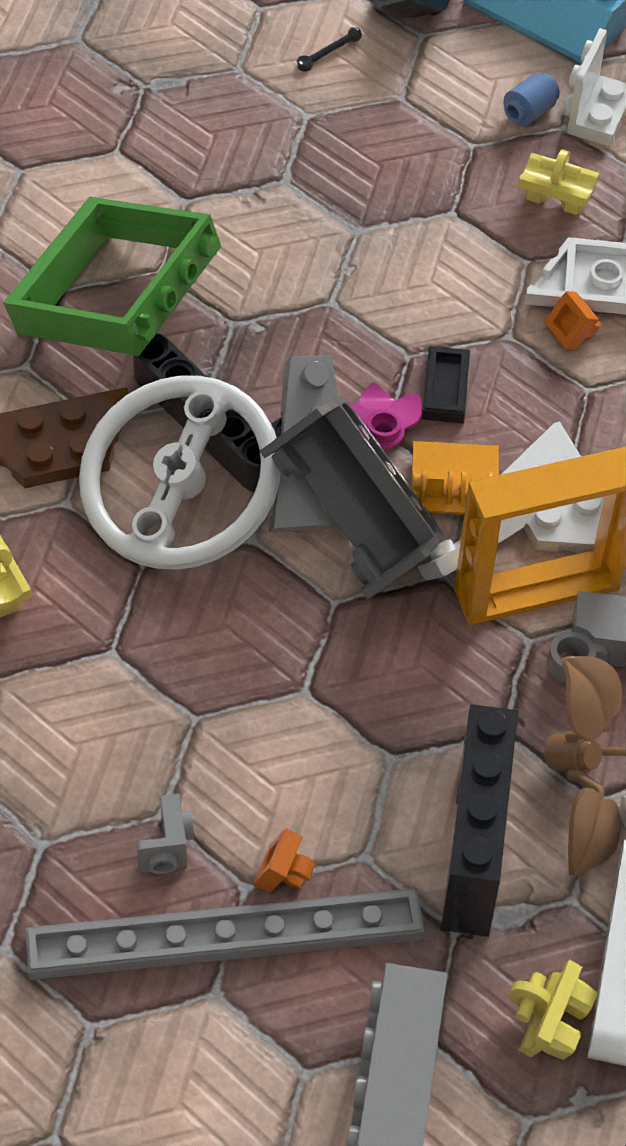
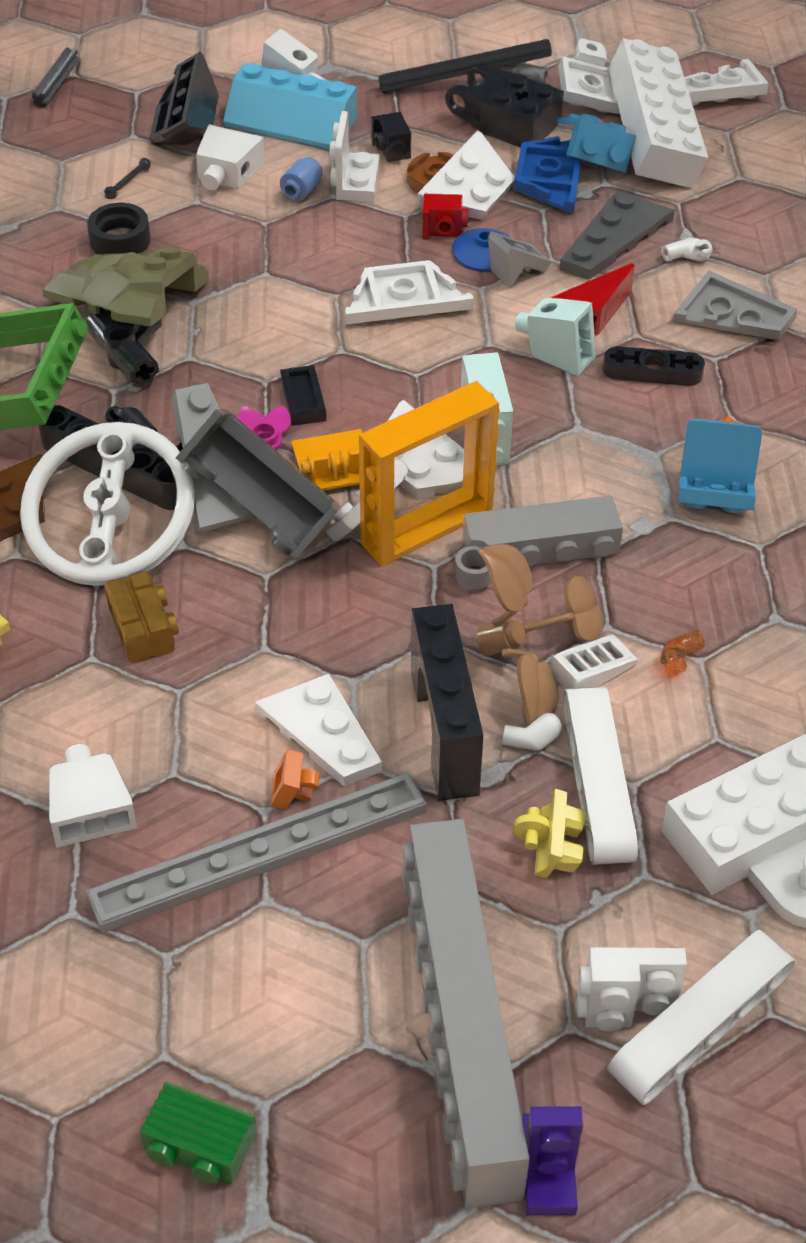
camera: 15 degrees left, 5 degrees down
light grey bracket [137,793,194,874] -> none
light yellow hips [518,149,599,215] -> none
orange tile [544,291,602,350] -> none
none -> olive wedge [43,246,209,326]
none -> white torso [49,744,137,848]
none -> black piece [85,307,162,386]
none -> black tyre [87,202,151,254]
none -> pearl gold brick [104,571,179,664]
none -> black arm [105,406,157,432]
none -> white torso [196,125,265,191]
none -> white wing [255,674,382,787]
none -> white arm [502,713,562,751]

